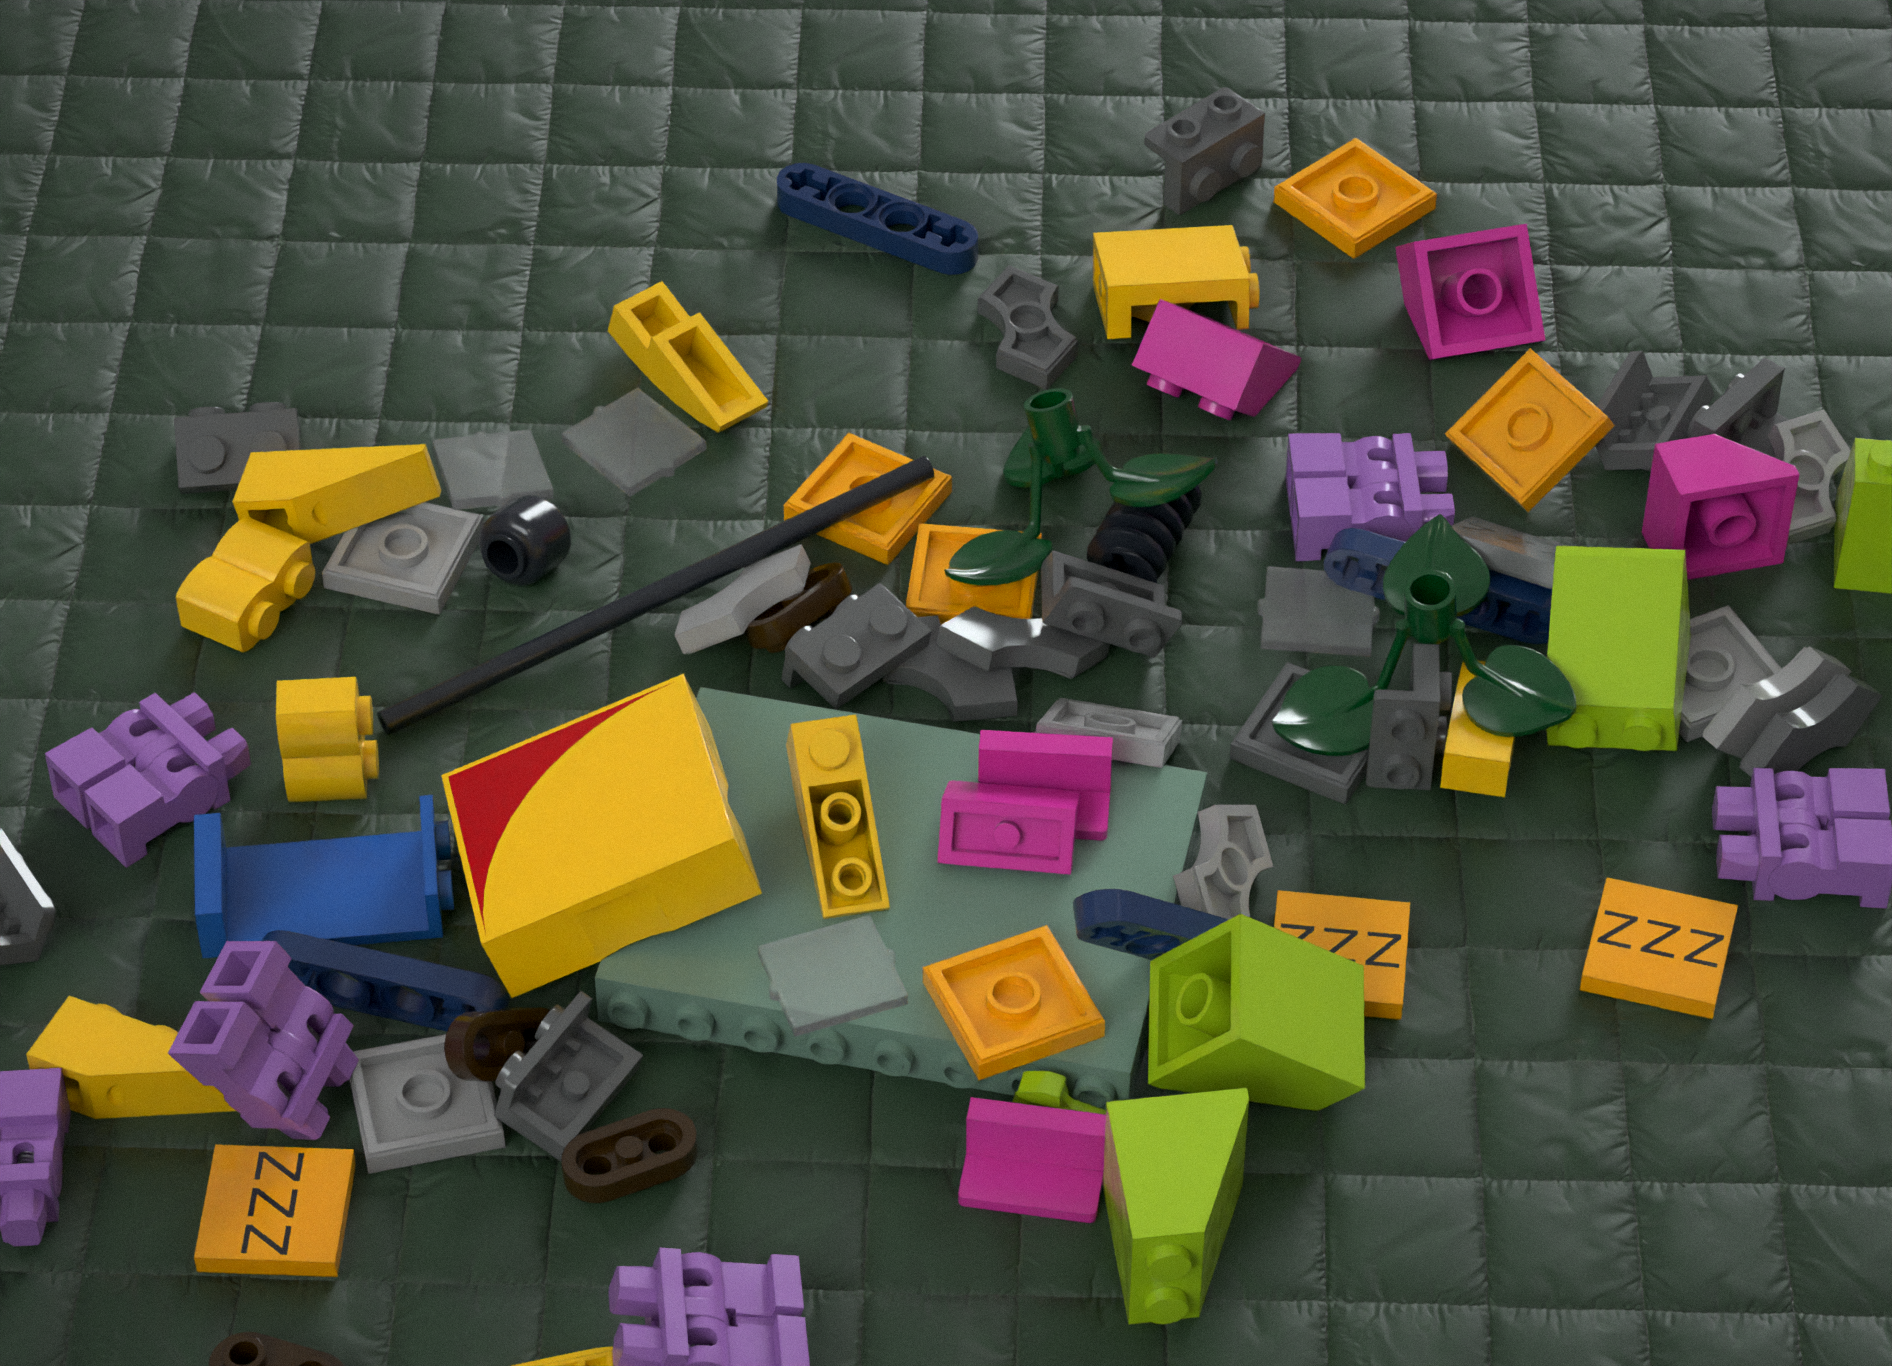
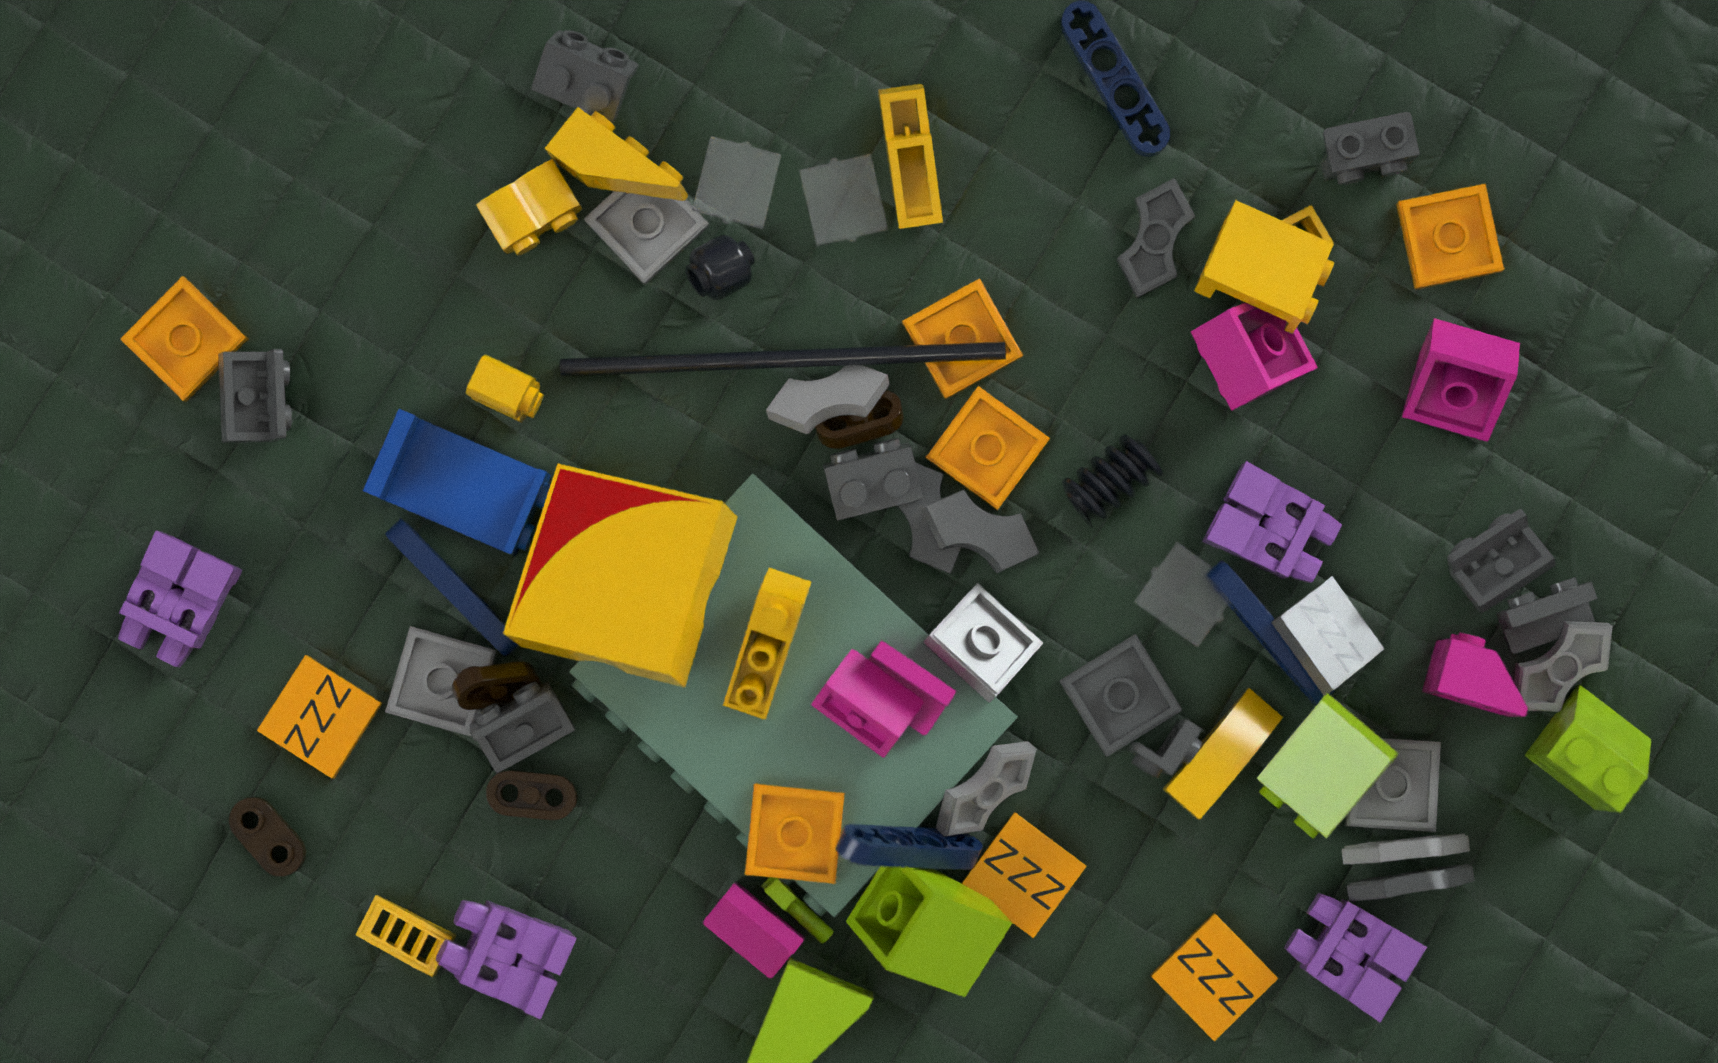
camera: 30 degrees right, 40 degrees up
yellow slope [26,995,236,1119] -> none
medium lavender hips [45,692,251,868] -> none
medium lavender hips [168,941,359,1140] -> none
clear piece [758,915,908,1037] -> none
dark green plant [944,388,1218,586] -> none
dark grey bracket [1041,550,1182,658] -> none
dark green plant [1272,514,1576,756] -> none
light orange tile [1445,348,1615,512] -> none

